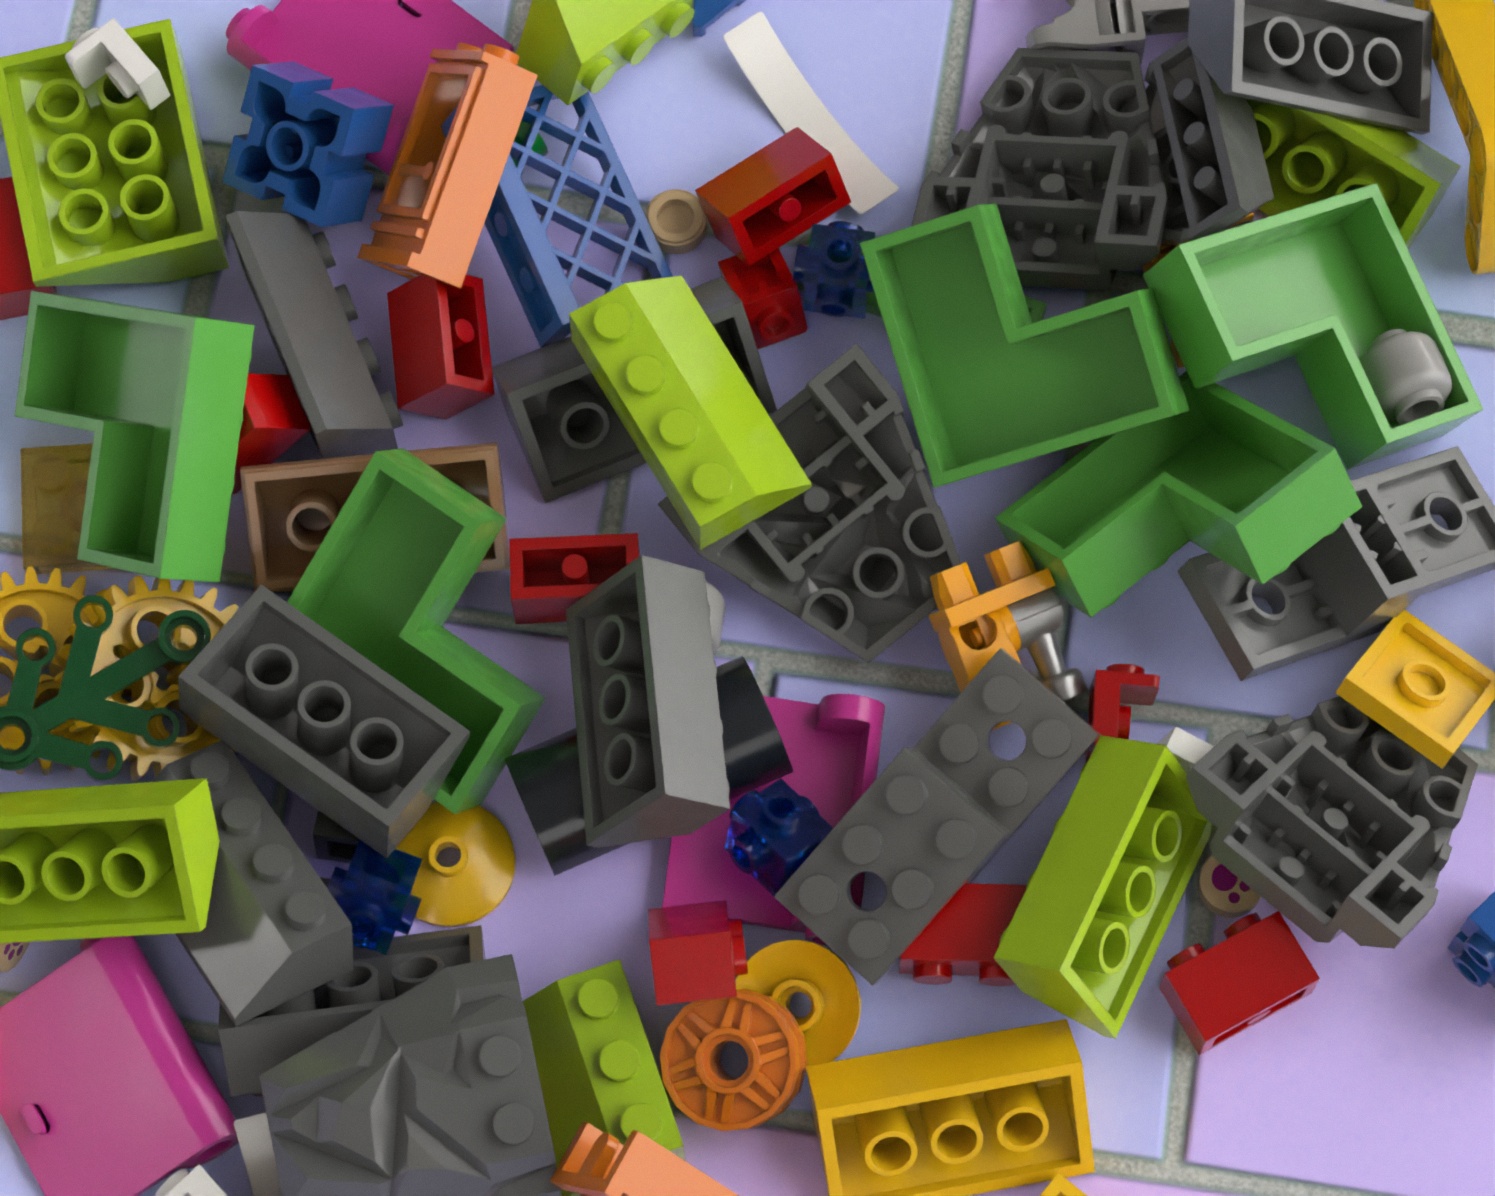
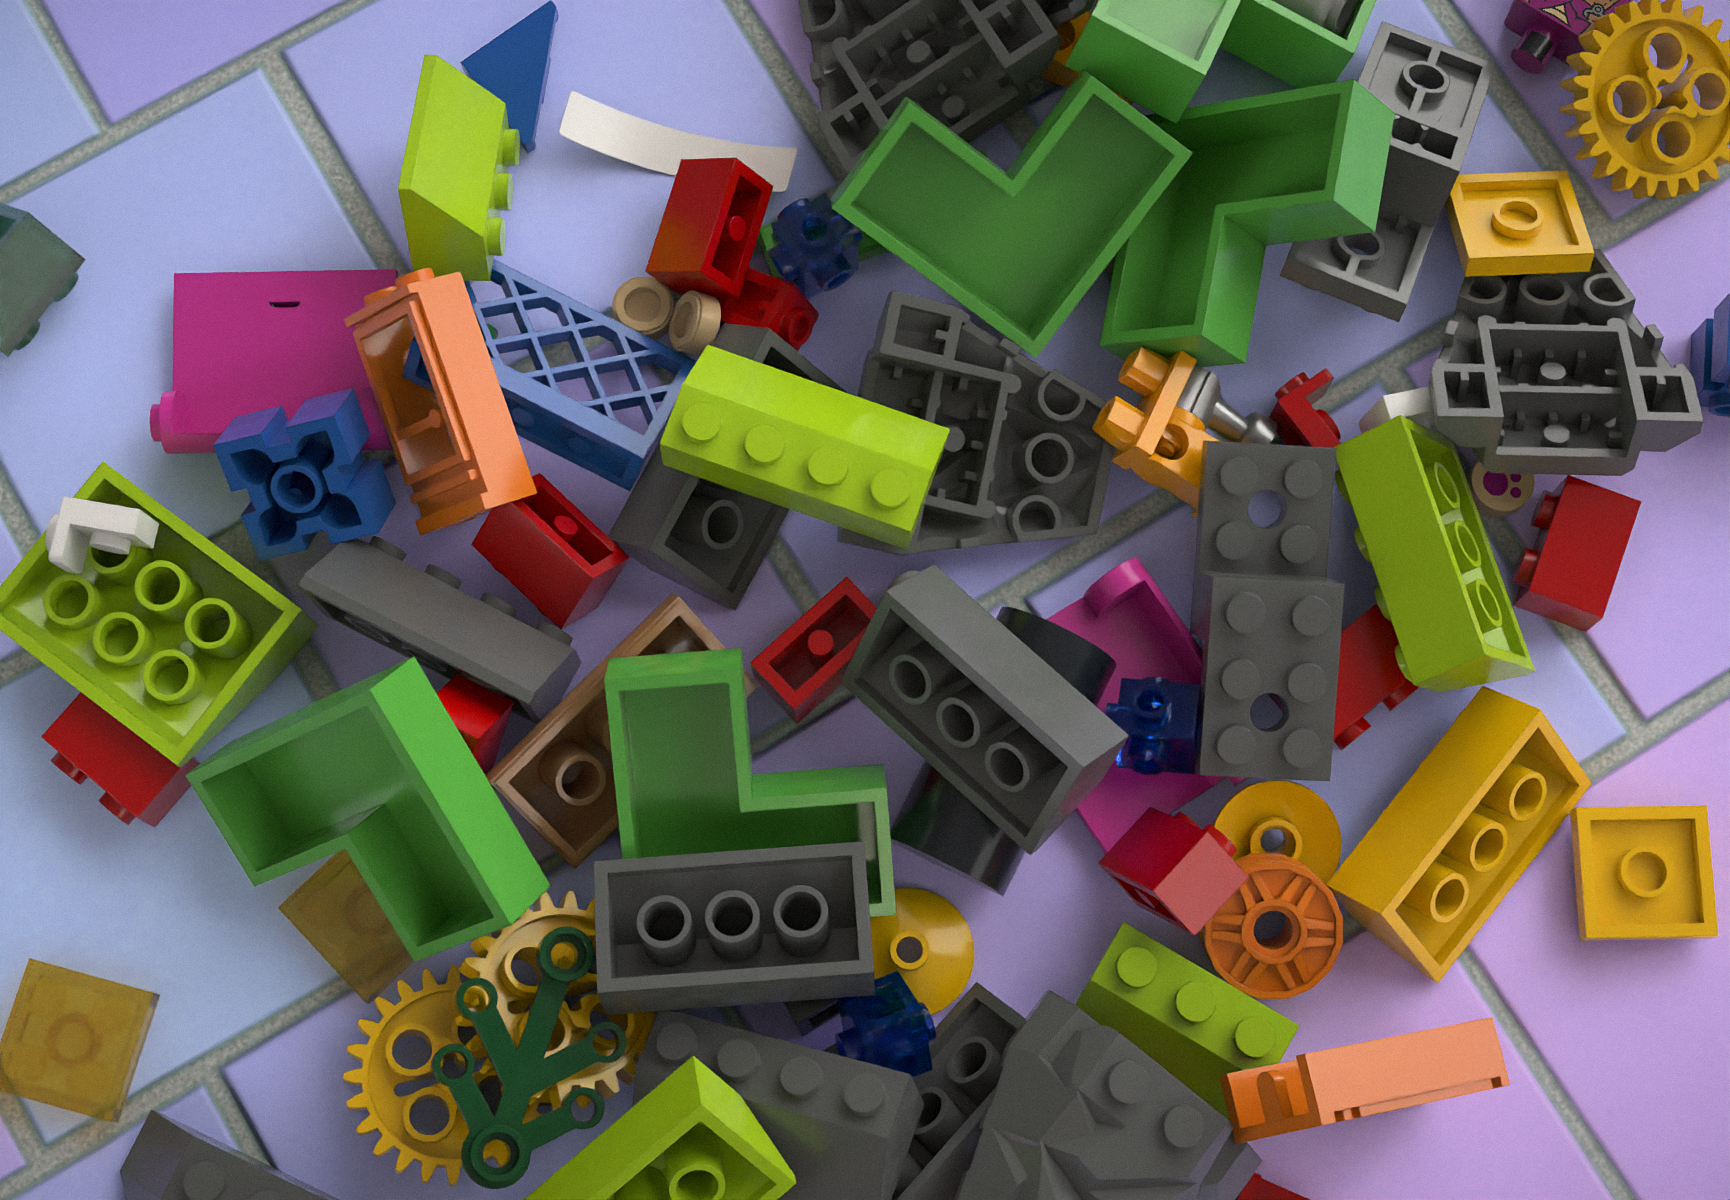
camera: 40 degrees left, 5 degrees up
none -> tan tile [669,290,721,356]

